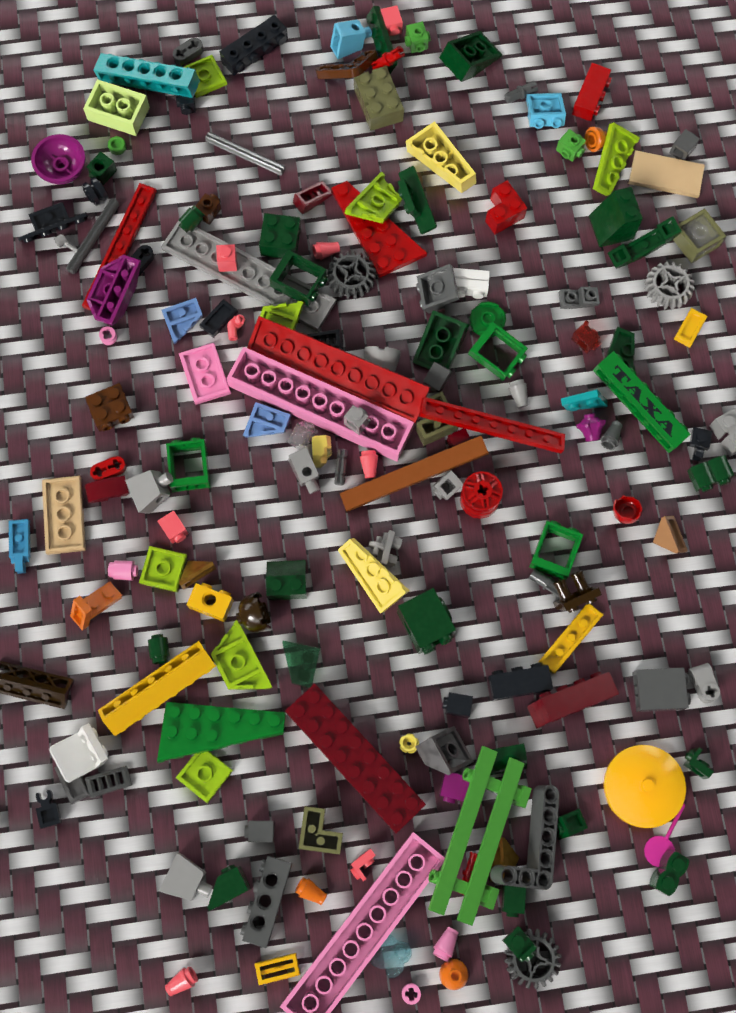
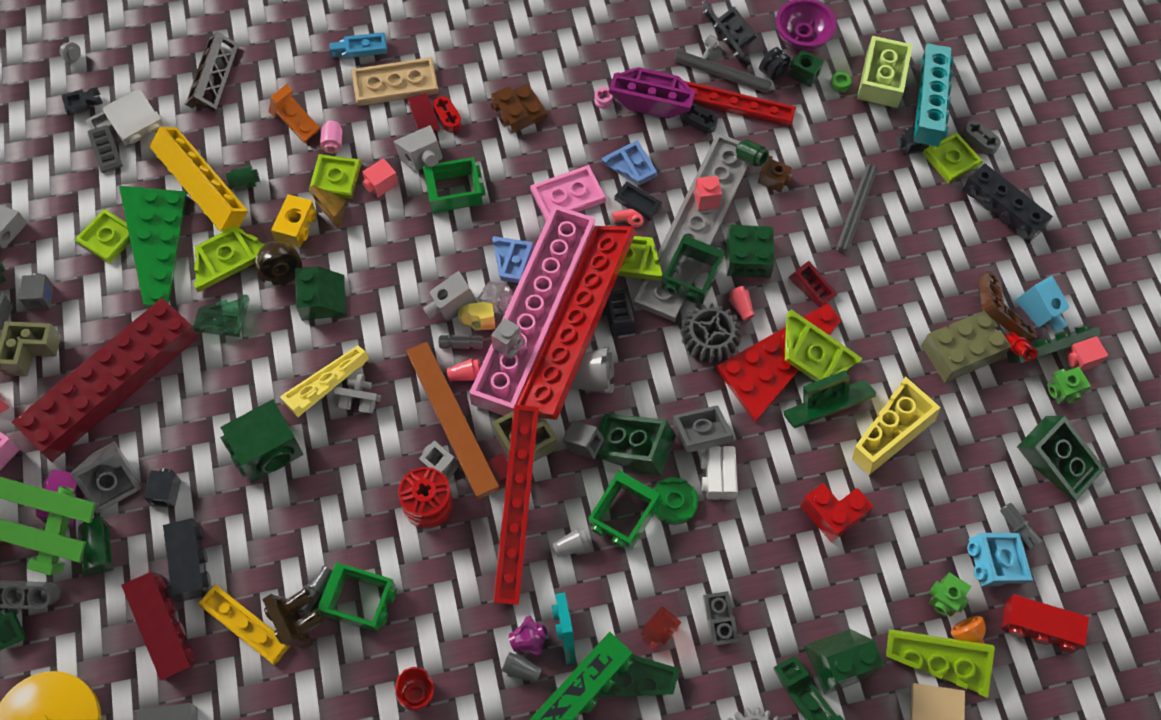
camera: 85 degrees right, 10 degrees down
light yellow plate [399,734,419,754] -> none

